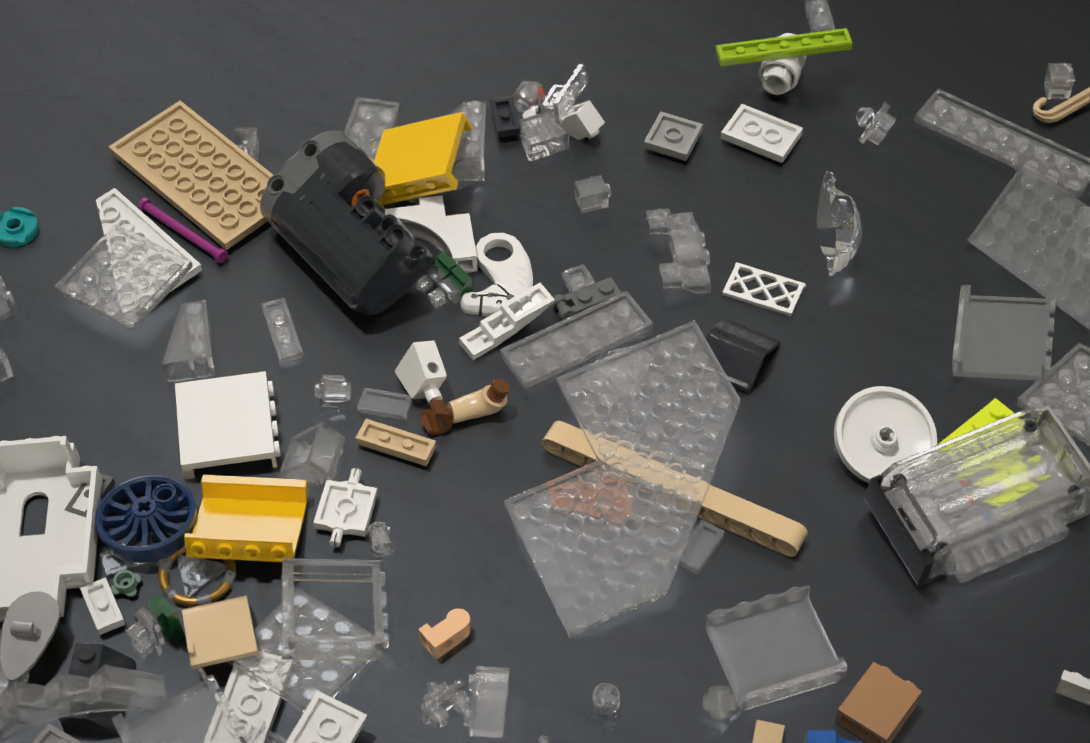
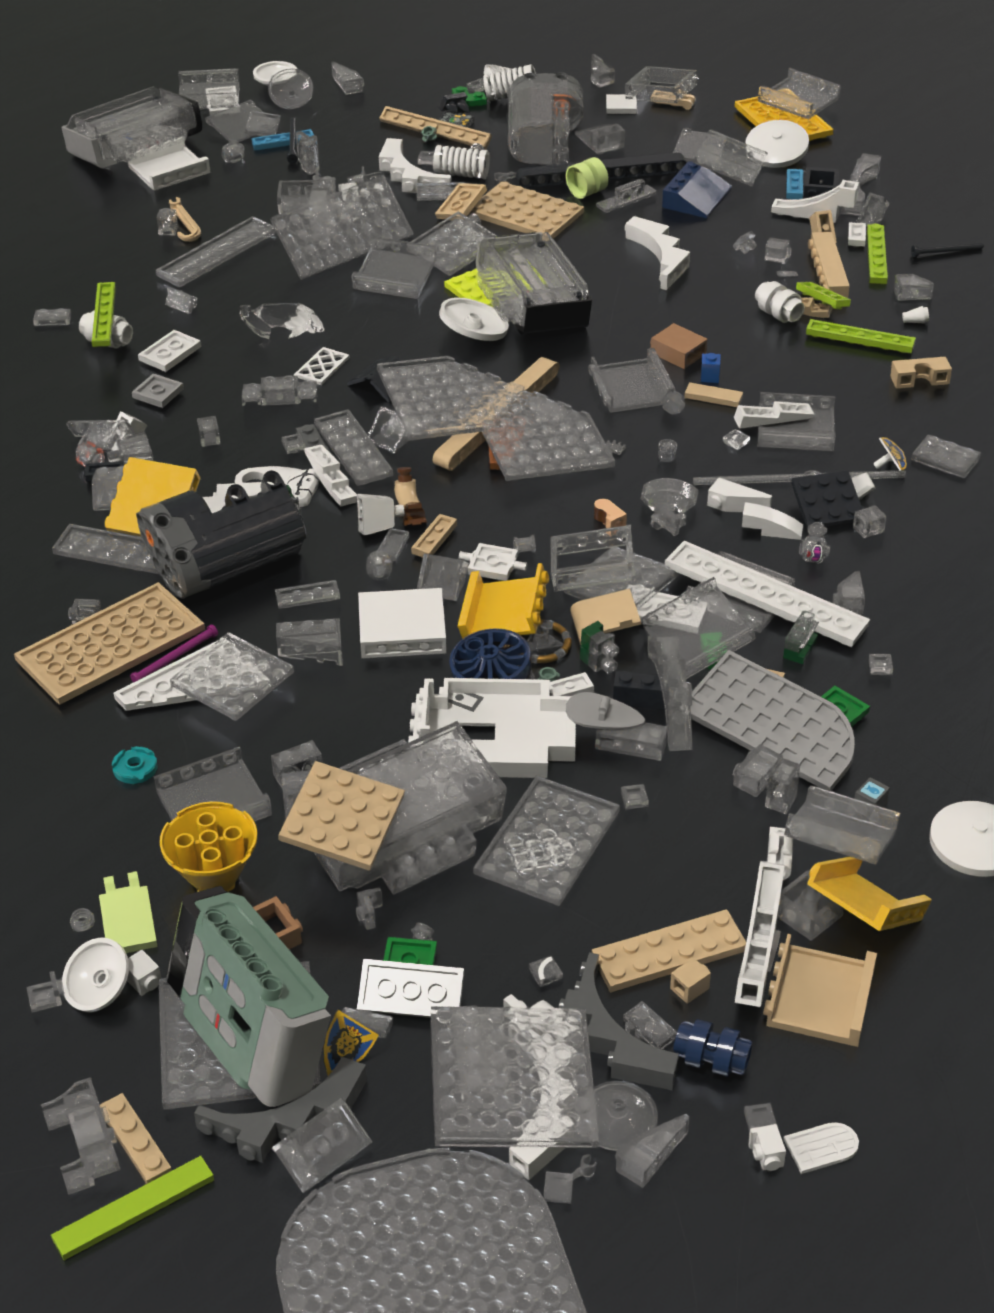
camera: 85 degrees left, 10 degrees down
none -> clear piece [601,440,626,455]

